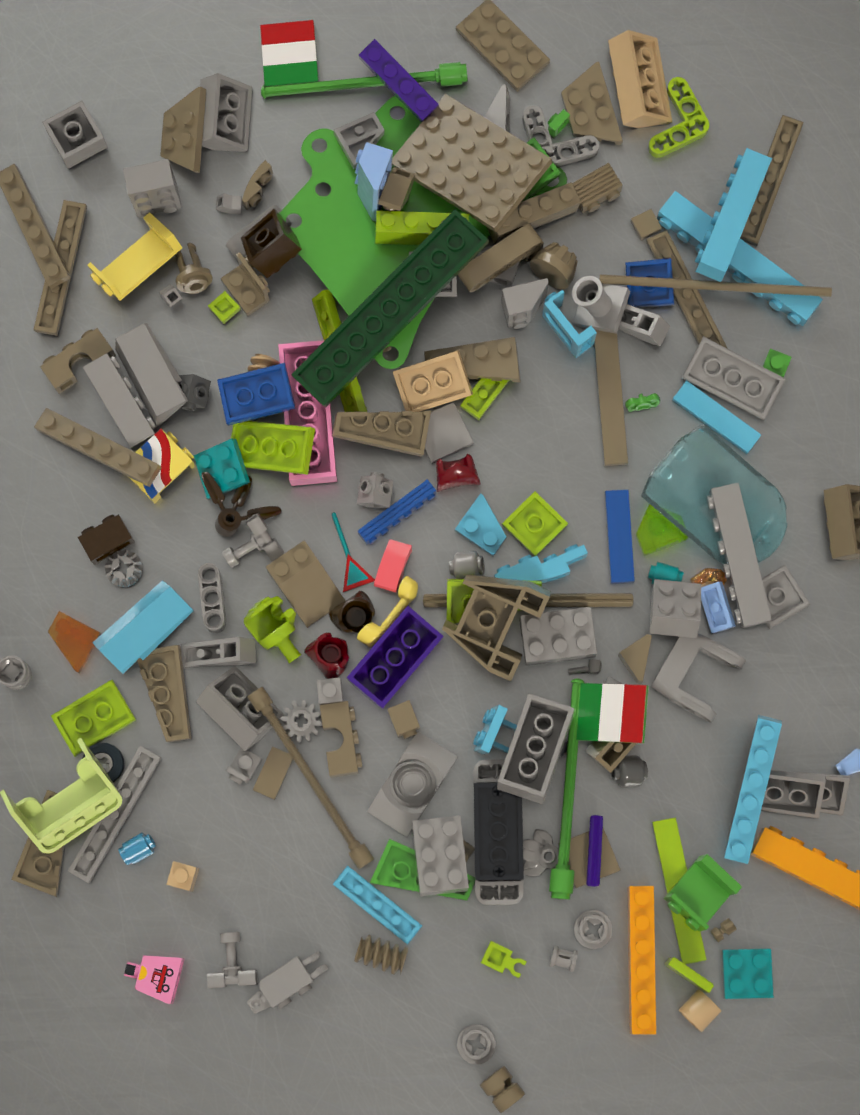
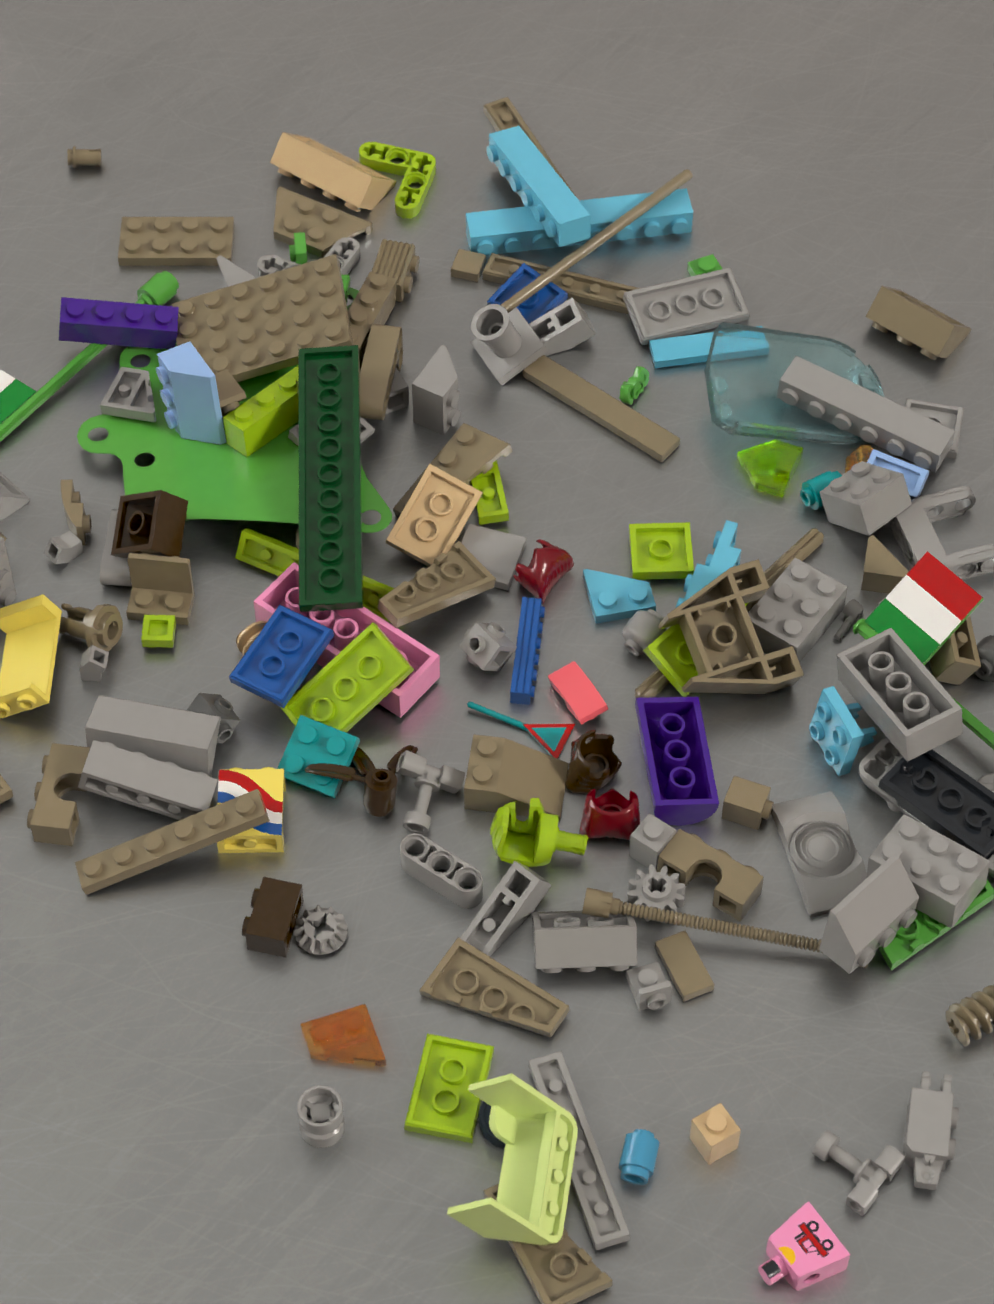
camera: 50 degrees left, 25 degrees down
medium azure slope [92,580,194,674] -> none
medium azure tile [333,865,422,945] -> none
light yellow piece [357,576,418,648] -> none
dark tan piece [530,242,578,290] -> none
medium azure panel [542,290,597,358] -> none
blue tile [605,490,635,584] -> none
none -> light grey slope [819,854,919,974]

